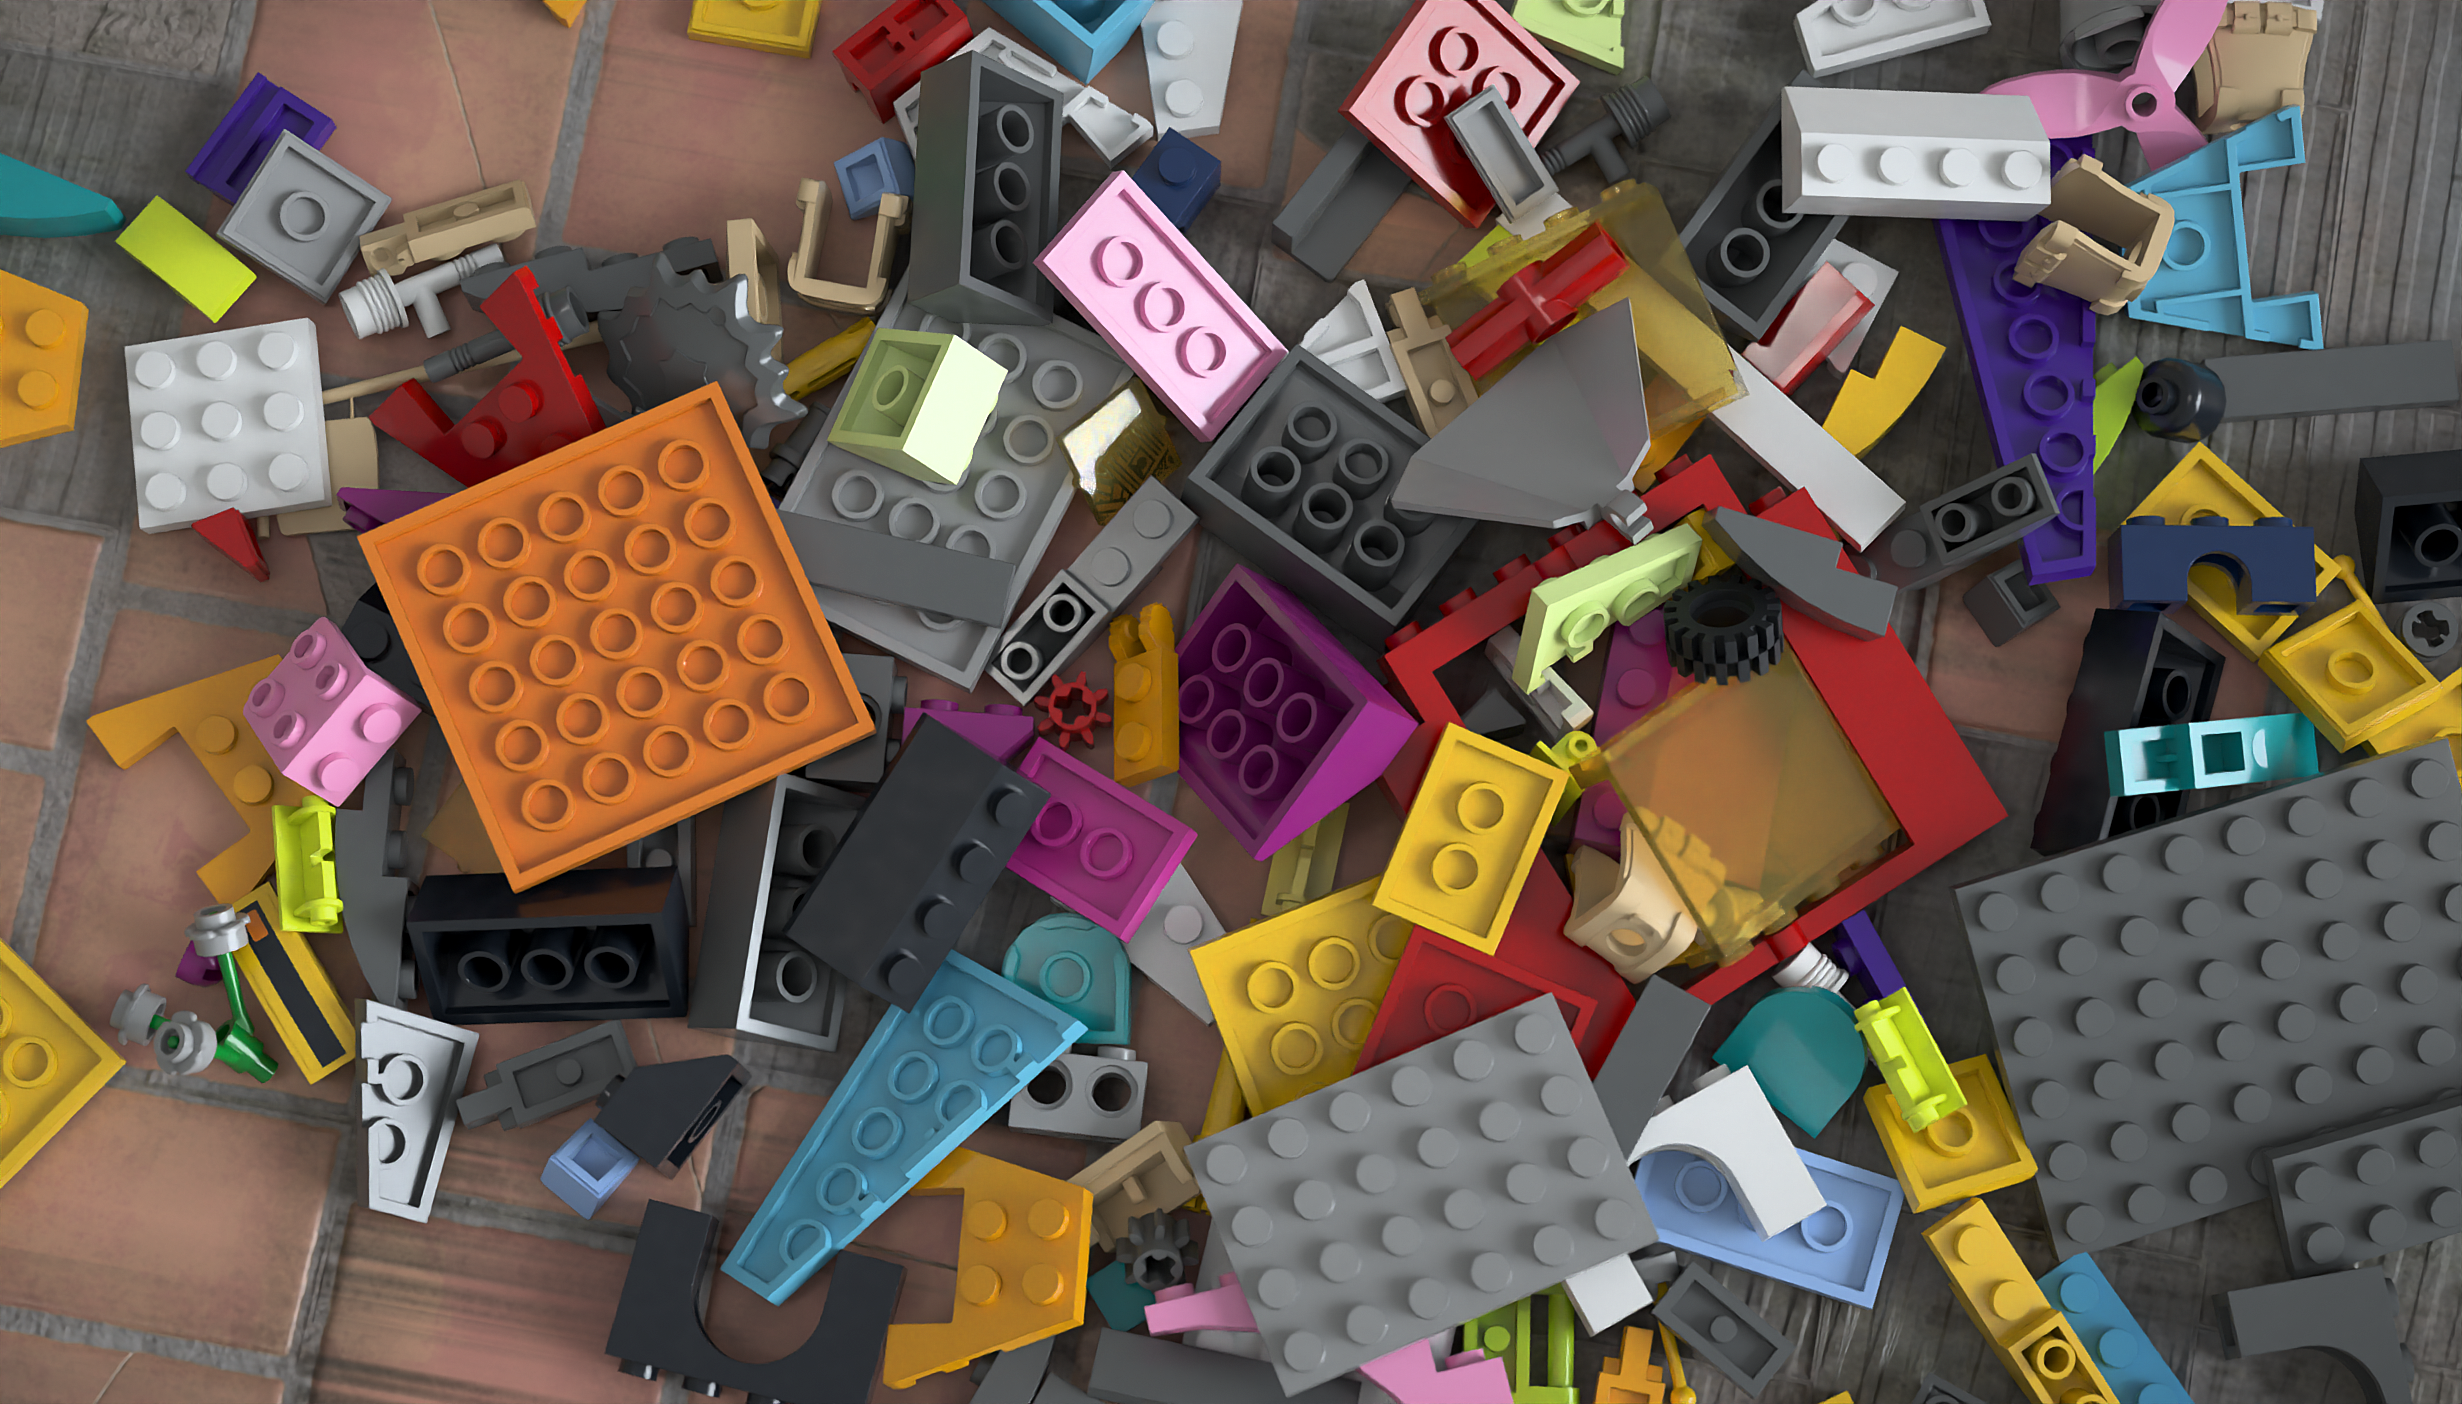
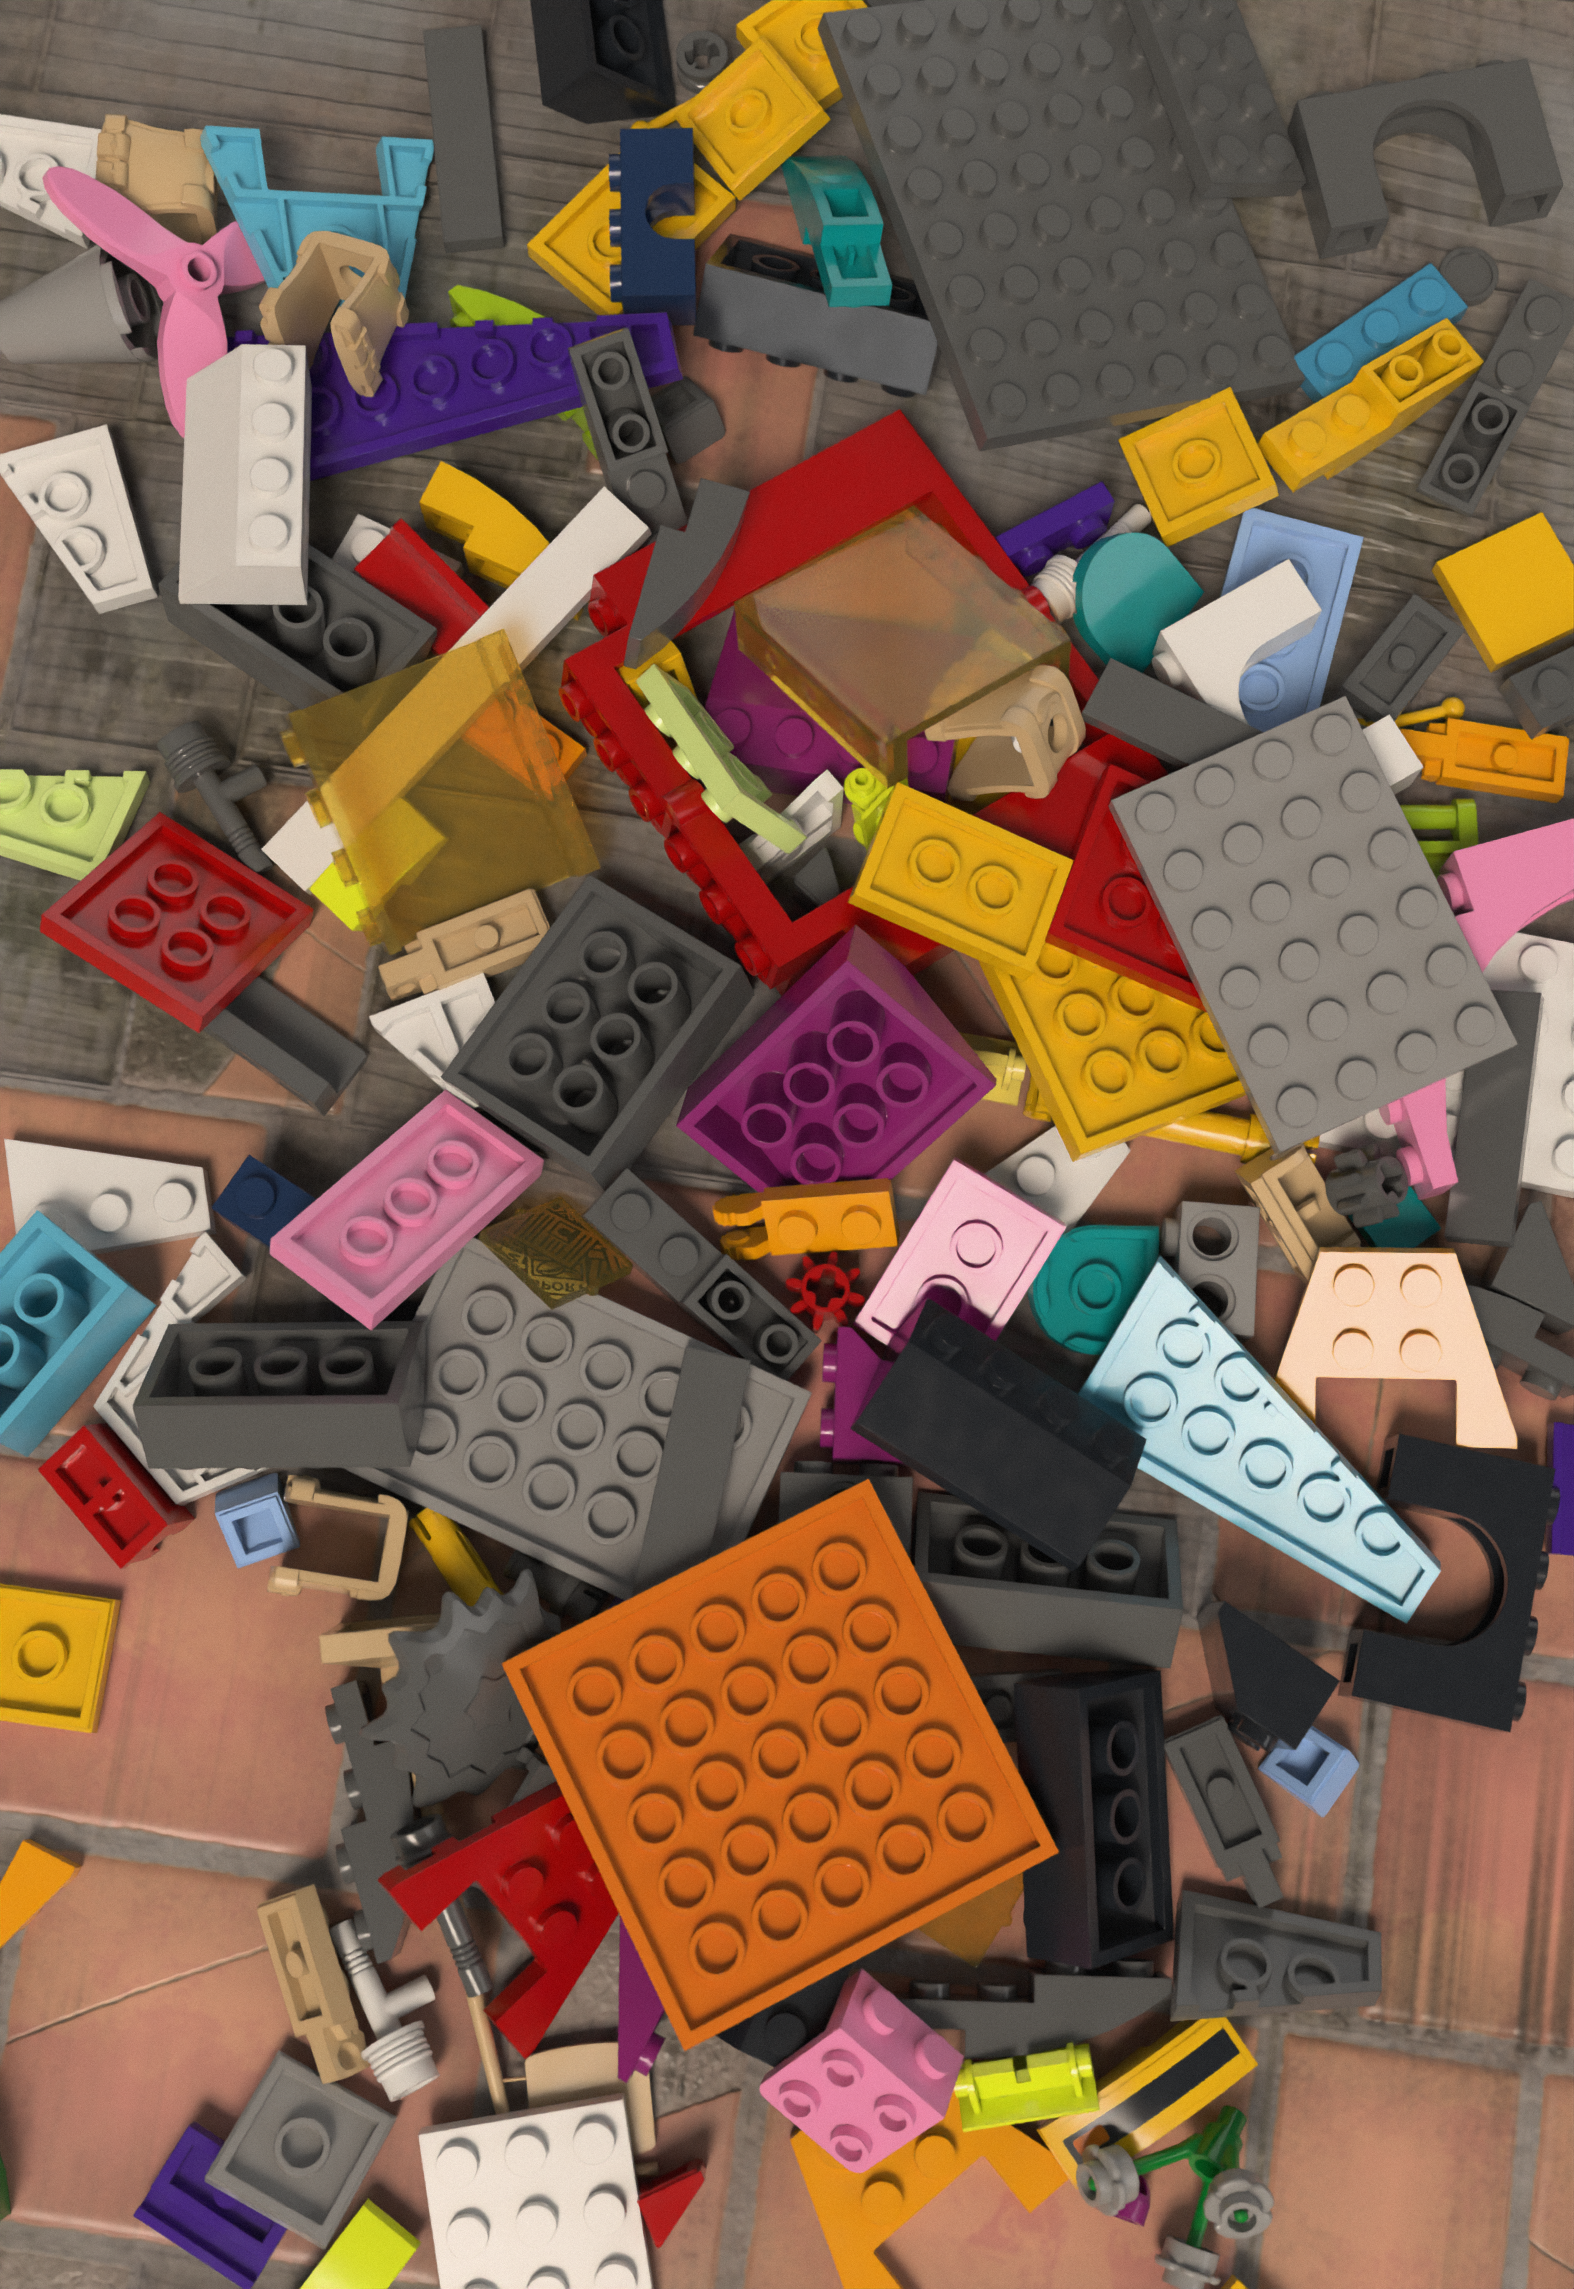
camera: 90 degrees left, 0 degrees up
yellowish green slope [827,328,1008,485] -> none
light grey panel [1391,297,1654,545] -> none
light grey tile [1444,84,1559,224] -> none
red piece [1445,222,1631,382] -> none
black tyre [1663,575,1784,685] -> none
neon yellow hinge [1854,987,1968,1133] -> none
black head [2131,357,2227,444] -> none

